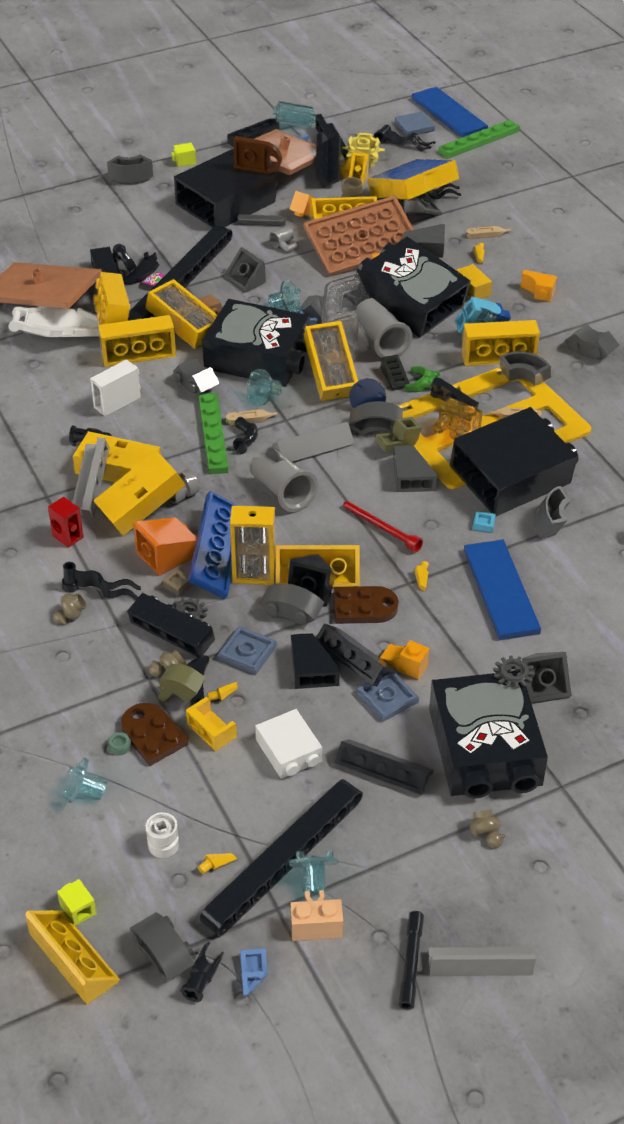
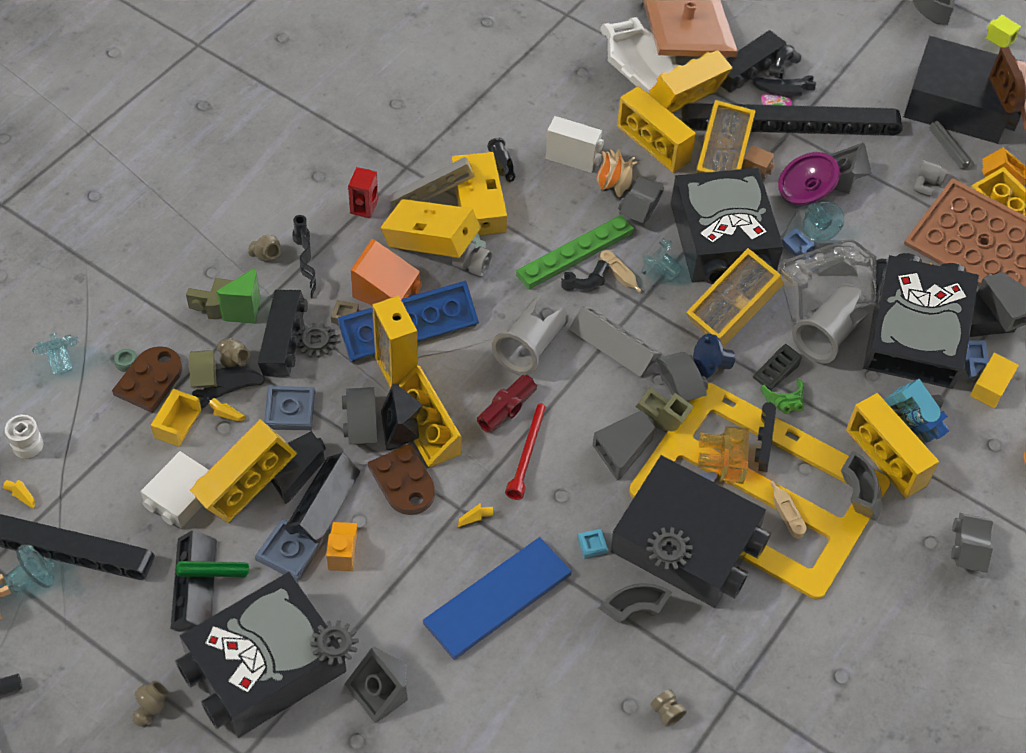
camera: 60 degrees right, 10 degrees up
none -> green axle [176,561,250,577]
none -> olive brick [186,278,233,319]
none -> yellow brick [190,419,297,523]
none -> bright green slope [216,268,261,324]
none -> dark red piece [477,375,537,433]
none -> tan hair [596,149,637,197]
none -> dark grey gear [646,527,692,570]
none -> magenta dish [778,152,840,205]

